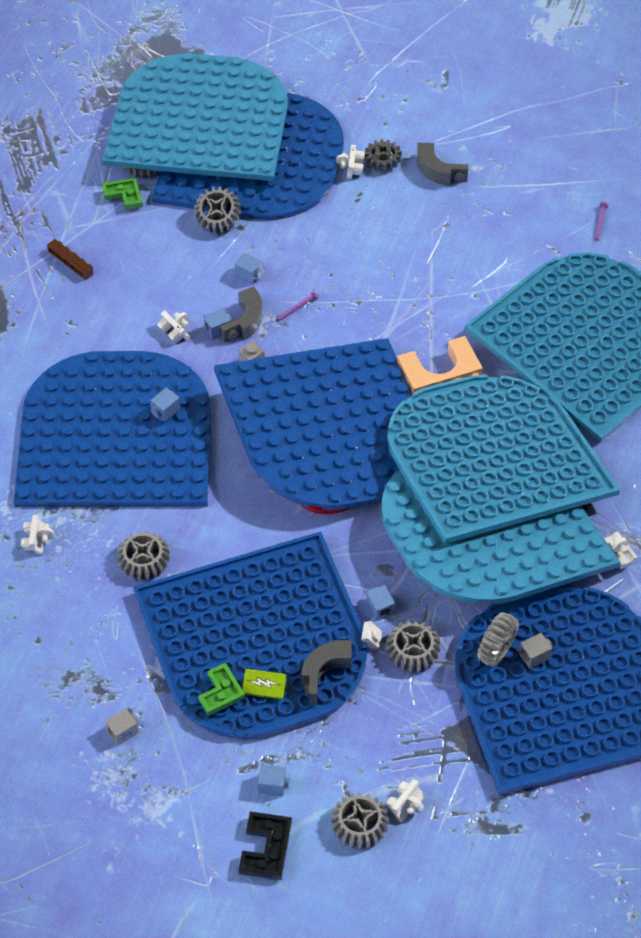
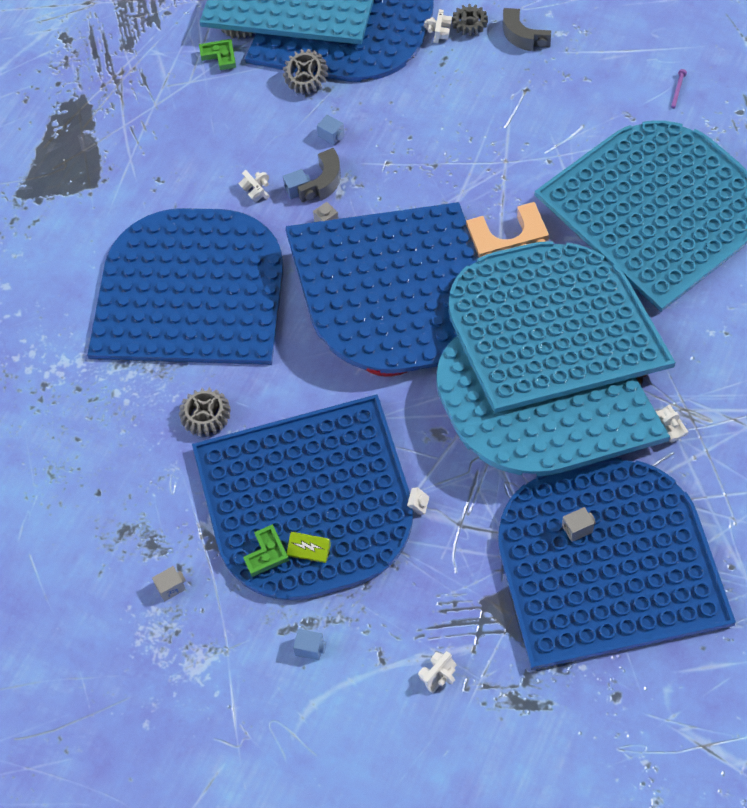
camera: 10 degrees right, 5 degrees up
white hips [21,514,54,555] -> none
reddish brown piece [47,239,94,281] -> none
medium blue brick [150,387,181,422] -> none
black plate [238,811,292,880] -> none
medium lavender piece [277,291,318,321] -> none
dark grey arch [301,640,352,704] -> none
light grey gear [331,791,389,850] -> none
medium blue brick [366,585,395,621] -> none
light grey gear [386,620,441,673] -> none
light grey gear [477,612,519,667] -> none

